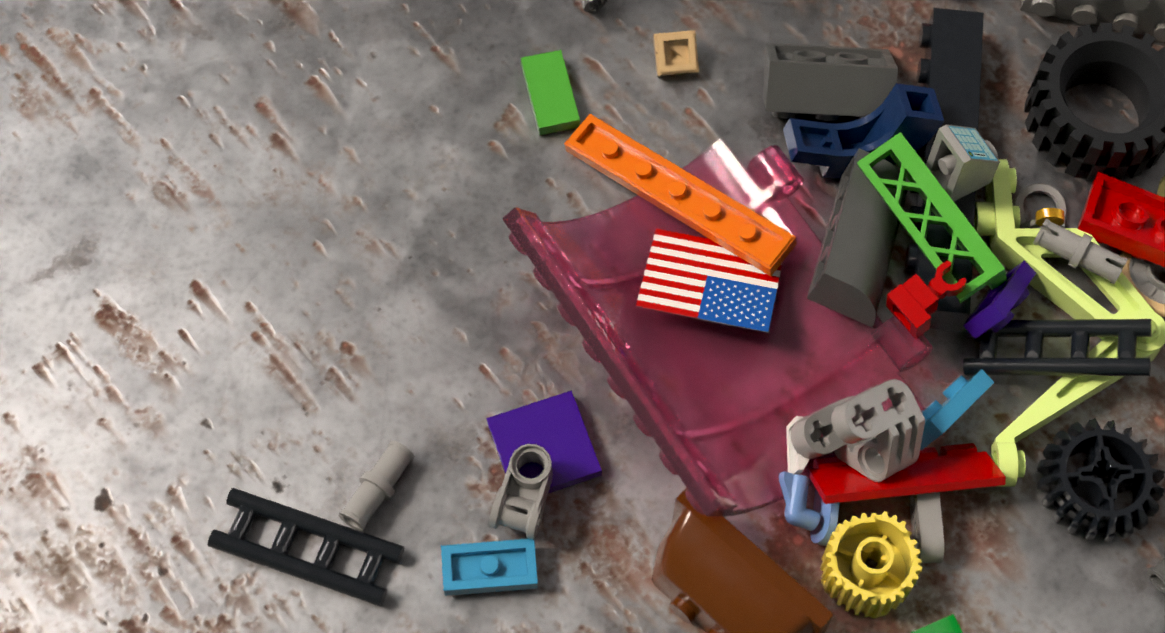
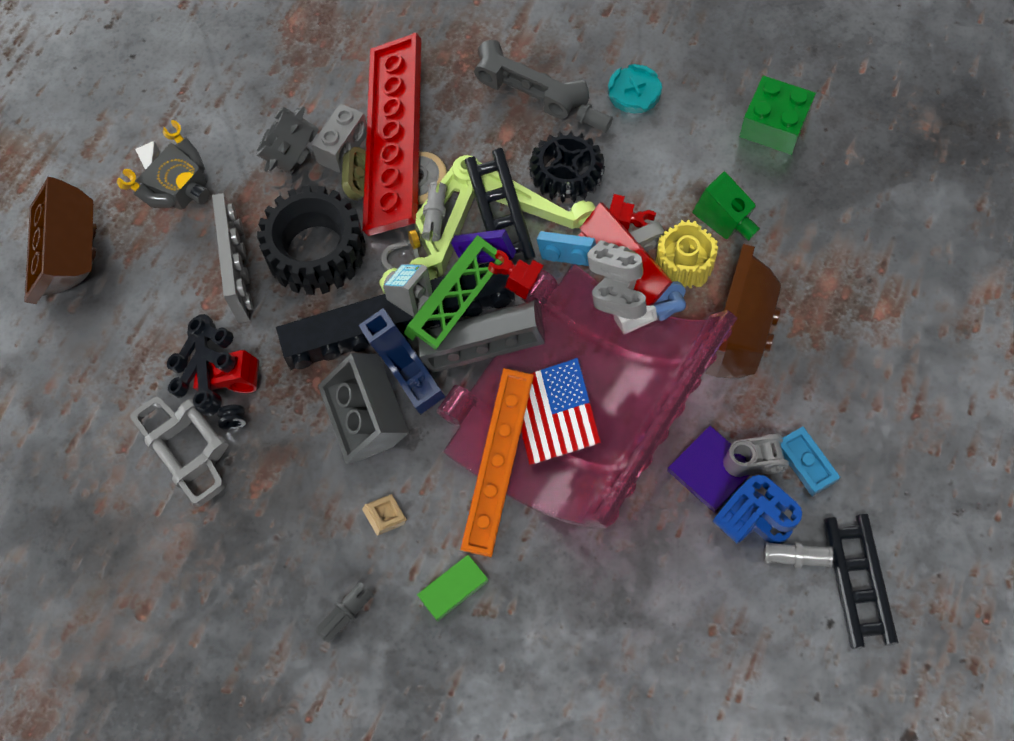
camera: 110 degrees left, 0 degrees up
none -> red piece [610,194,656,230]
none -> blue piece [712,475,802,544]

